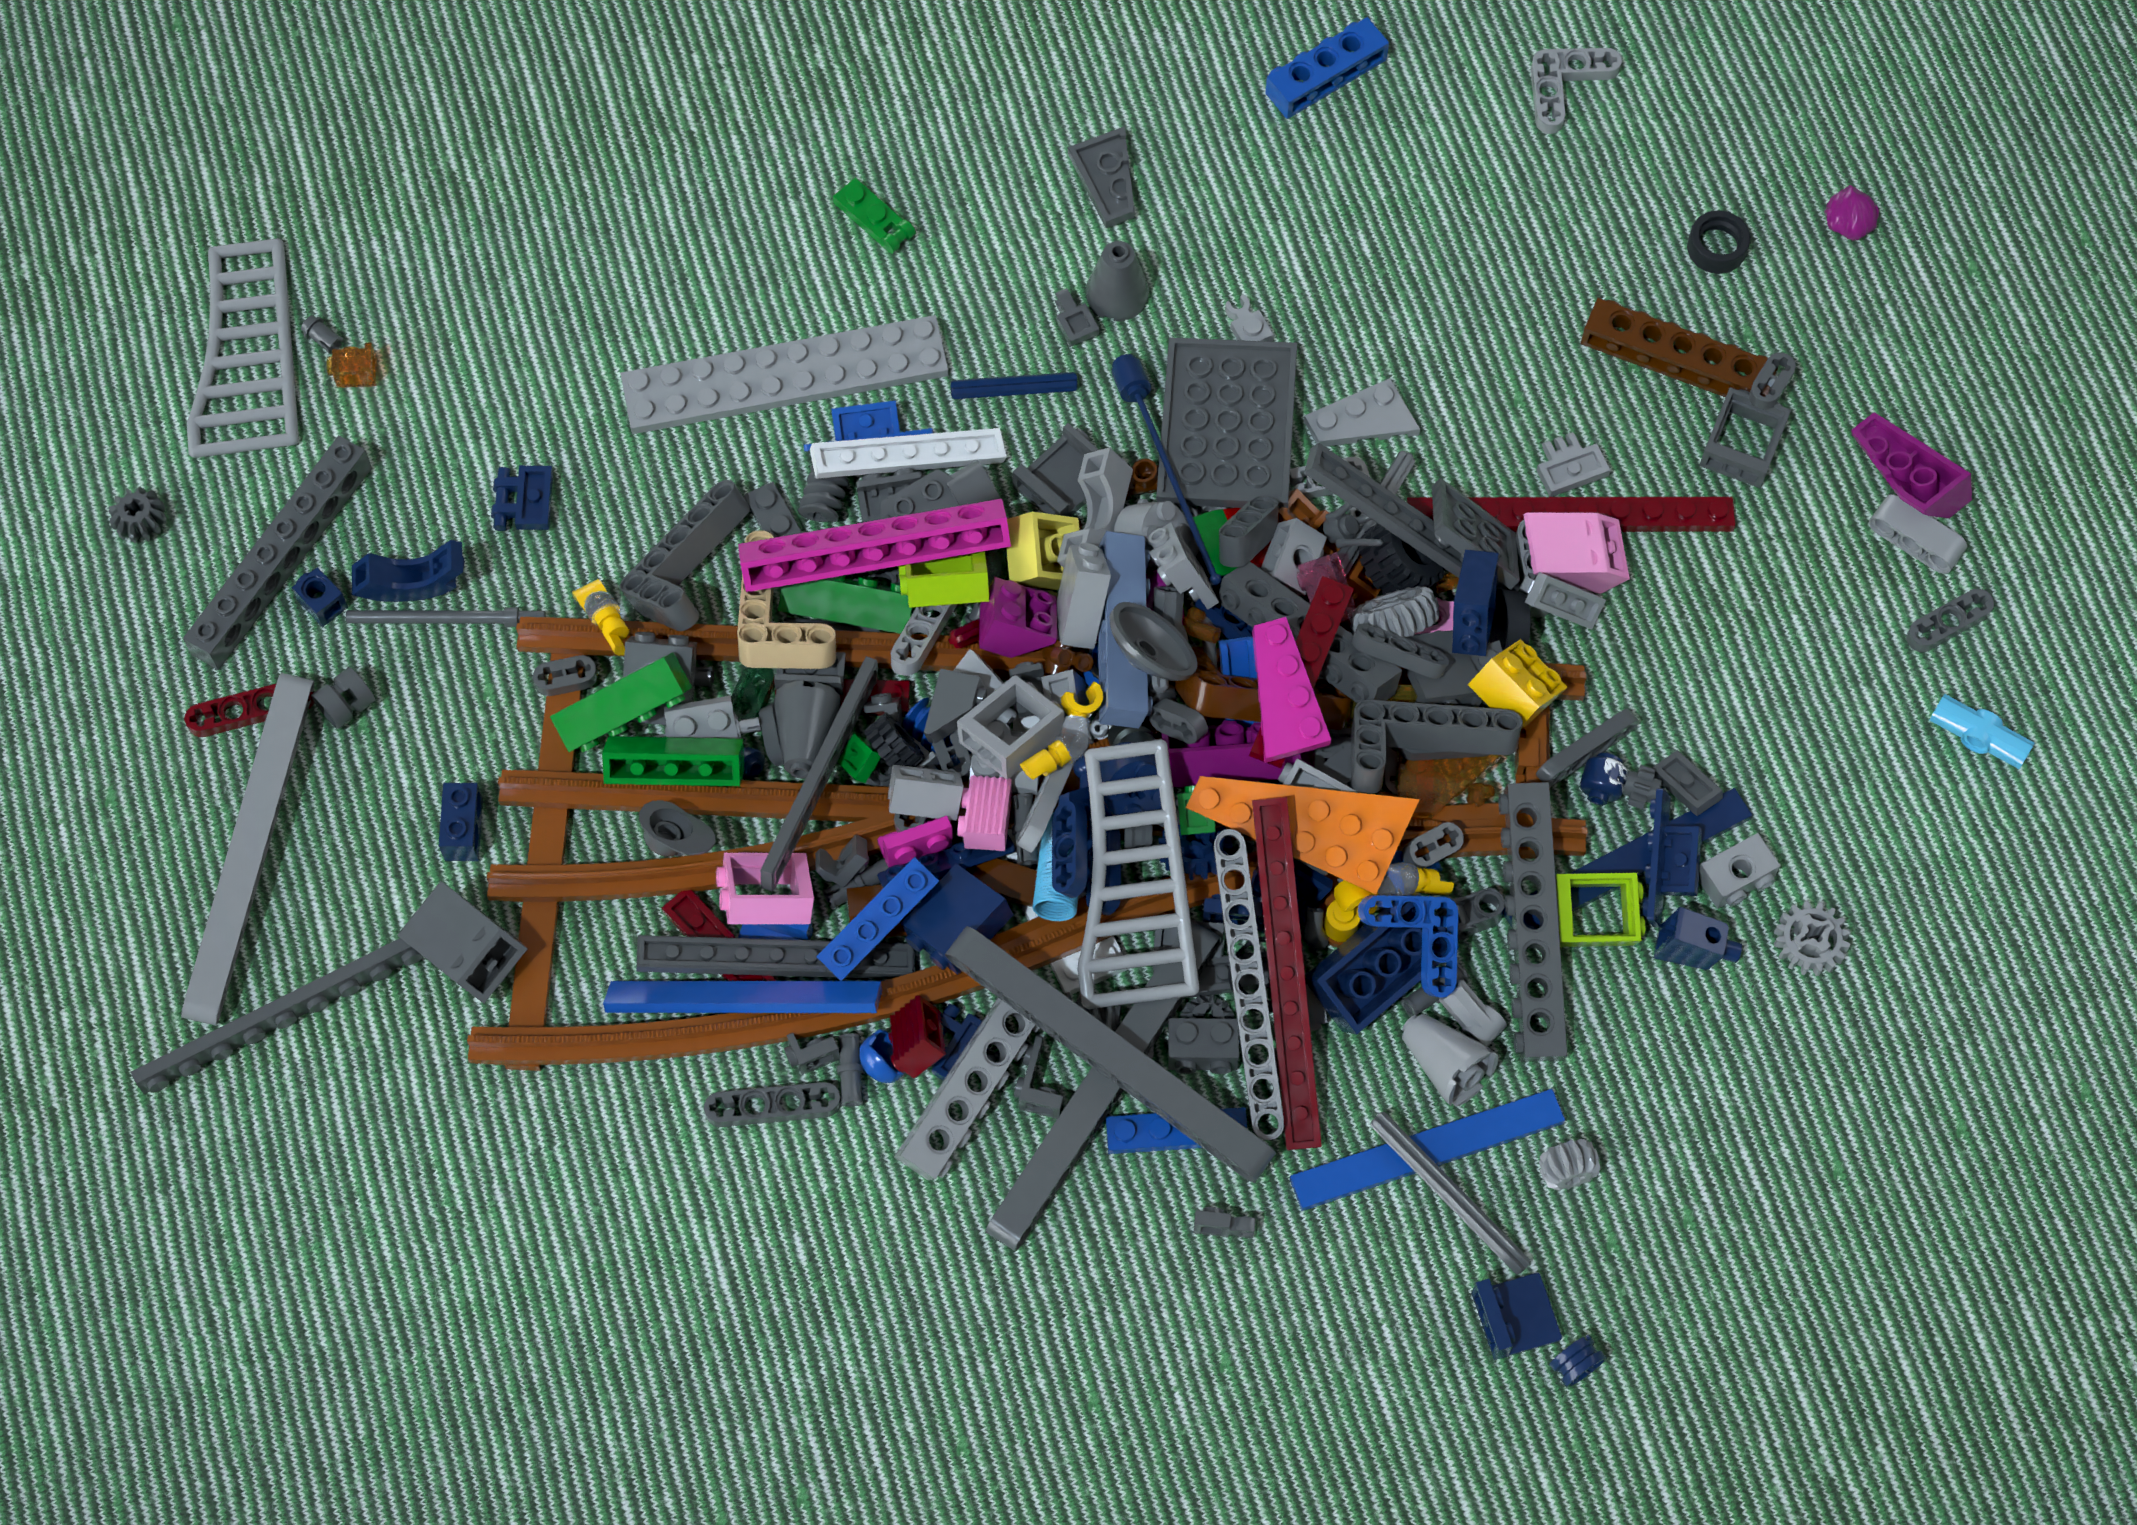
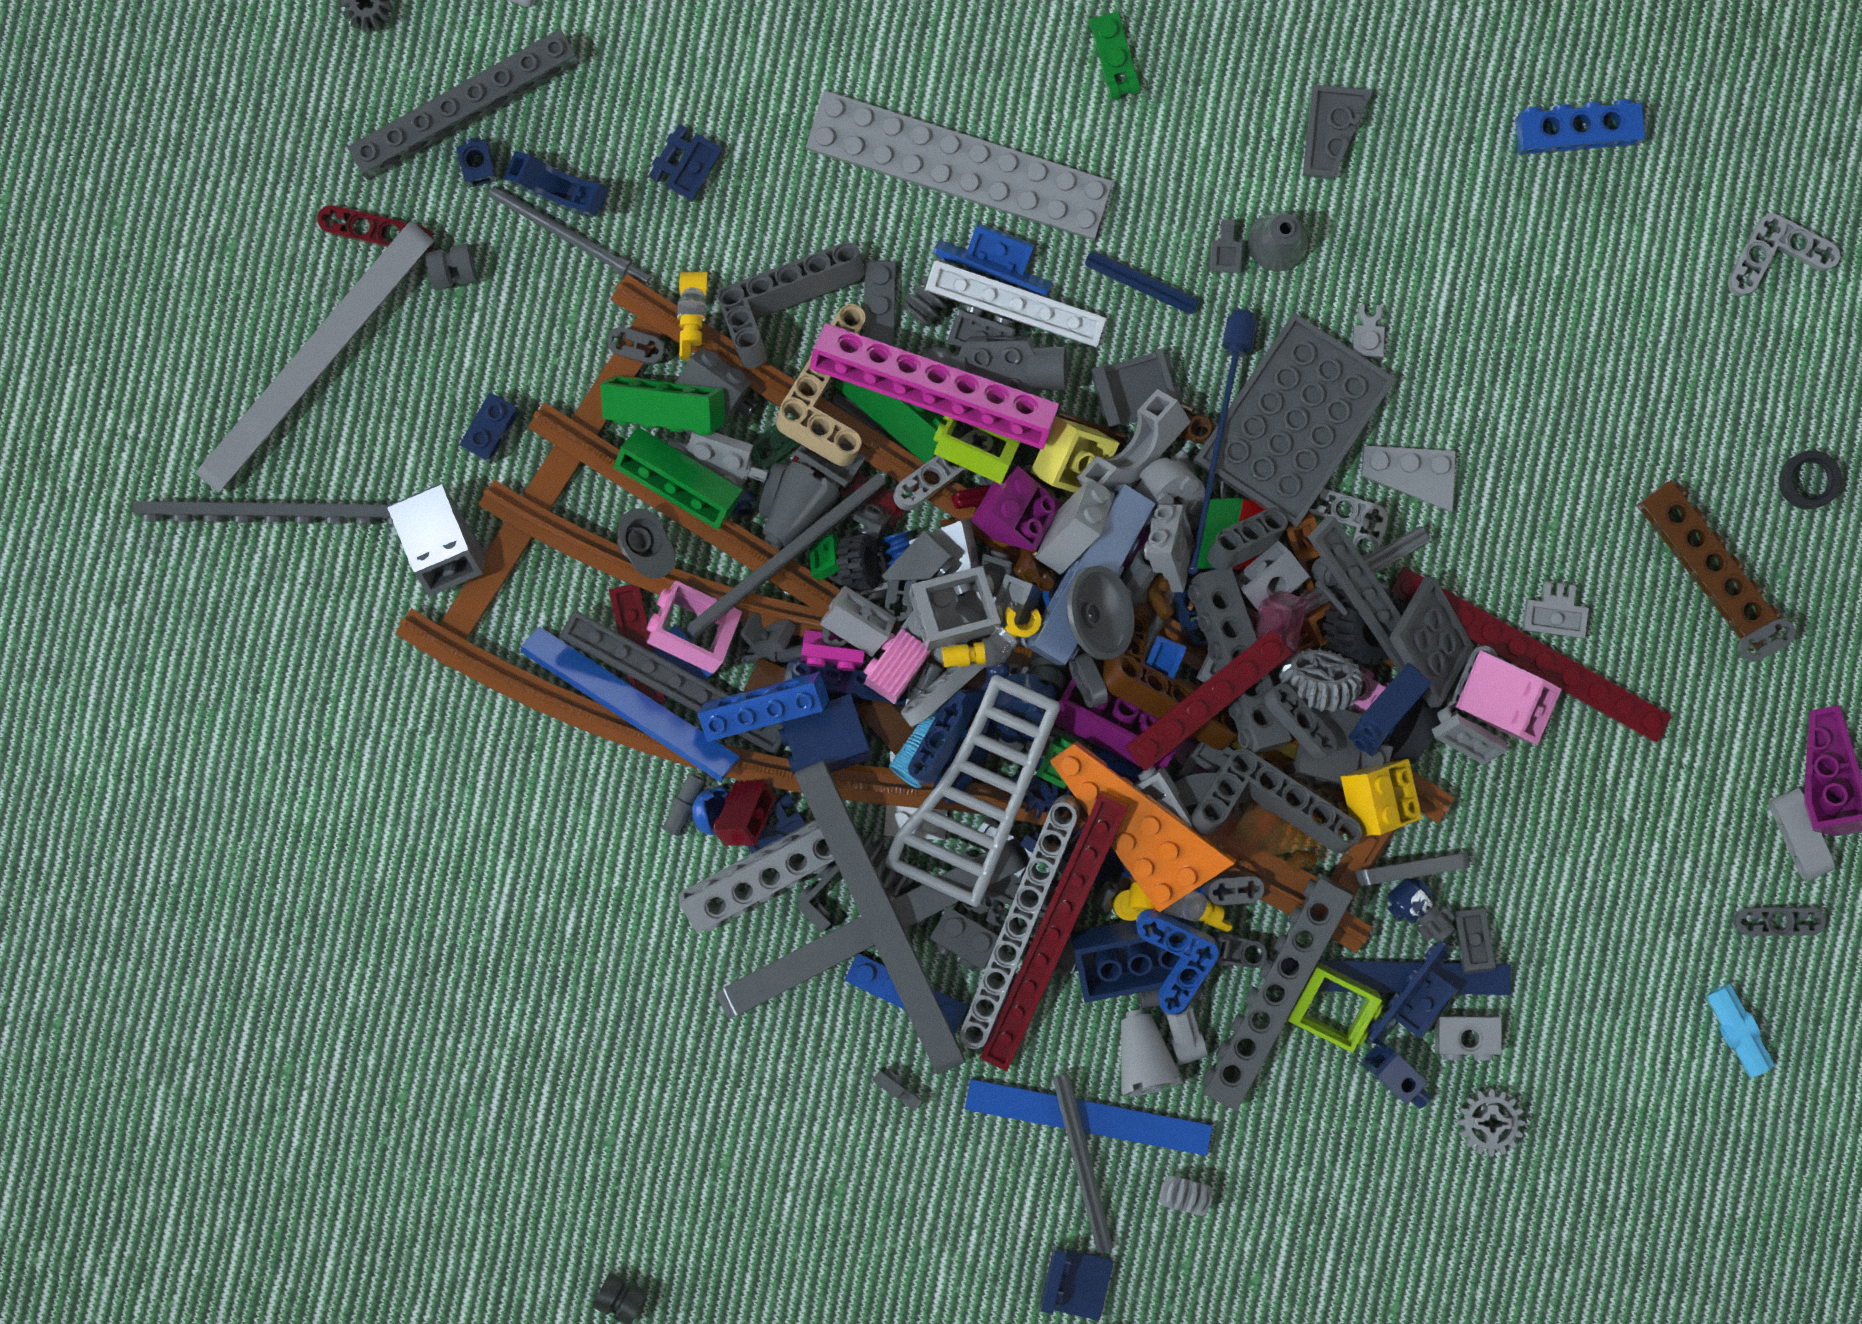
camera: 30 degrees right, 20 degrees up
dark grey beam [704,1082,841,1127] -> none
dark grey bracket [784,1033,840,1075] -> none
dark pink wing [1252,617,1331,763] -> none
dark grey window [1699,387,1791,488] -> none

